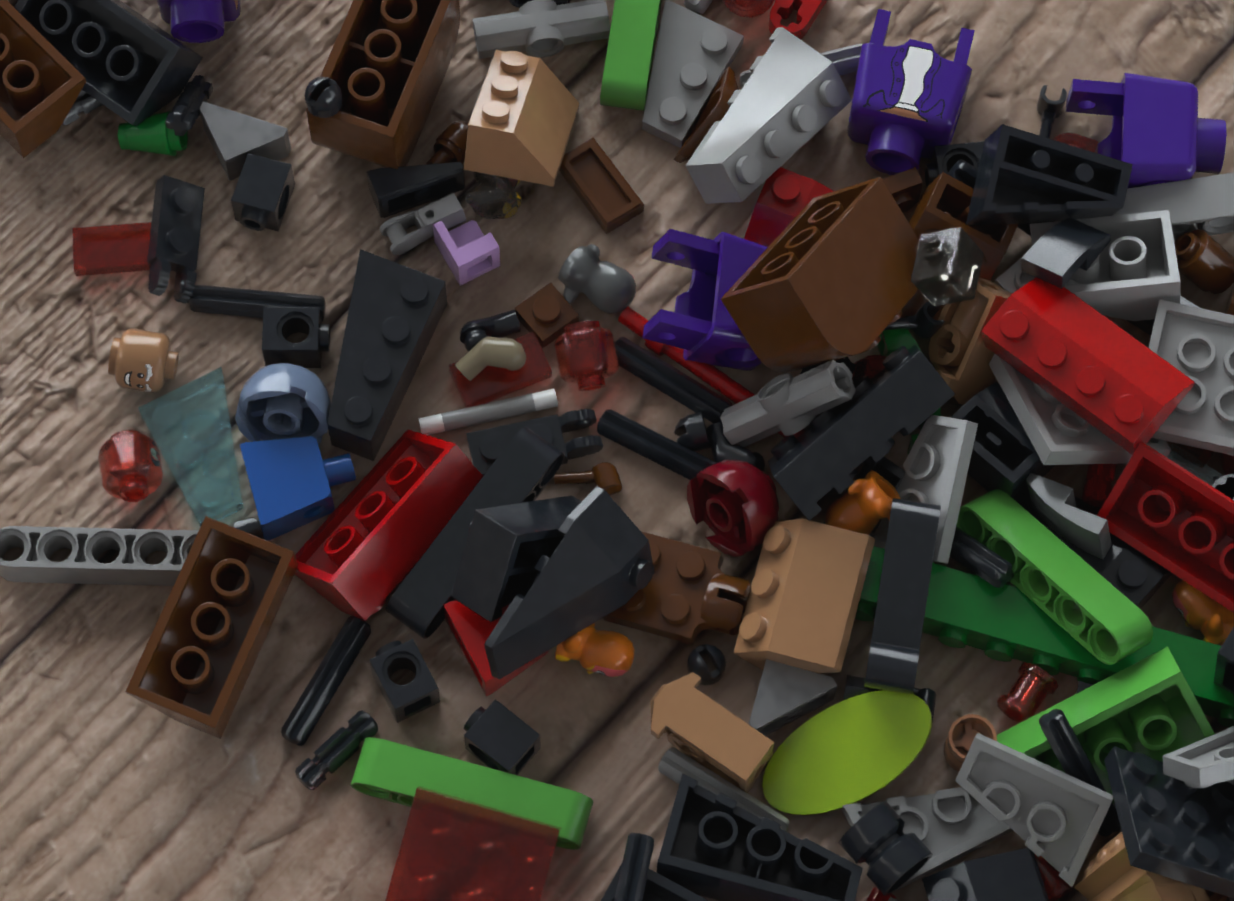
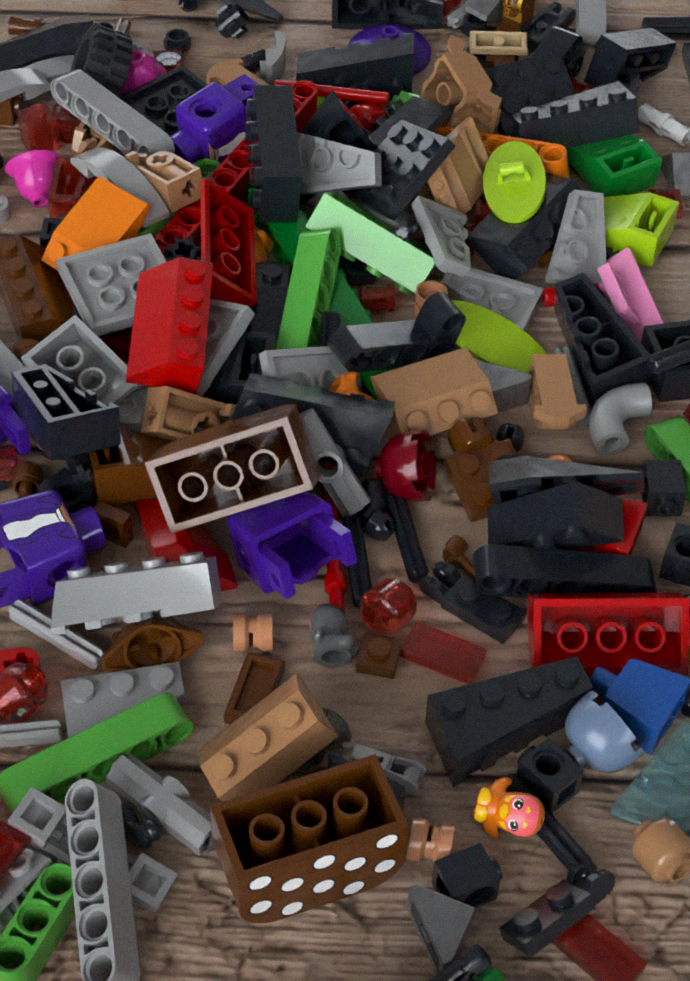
camera: 130 degrees left, 20 degrees down
black hinge [304,77,343,118] -> none
light grey bar [418,388,558,435] -> none
lavender panel [433,220,500,286] -> none
dark tan arm [455,336,526,381] -> none
black arm [460,310,521,352] -> none
black wheel [839,801,933,896] -> none
clear smoke brick [911,227,984,306] -> none
black slope [1021,217,1111,289] -> none
dark grey slope [1026,473,1112,560] -> none
none -> nougat wheel [233,612,273,652]
none -> nougat wheel [406,817,456,862]
none -> animal [474,777,545,838]
none -> light grey cylinder [588,382,652,456]

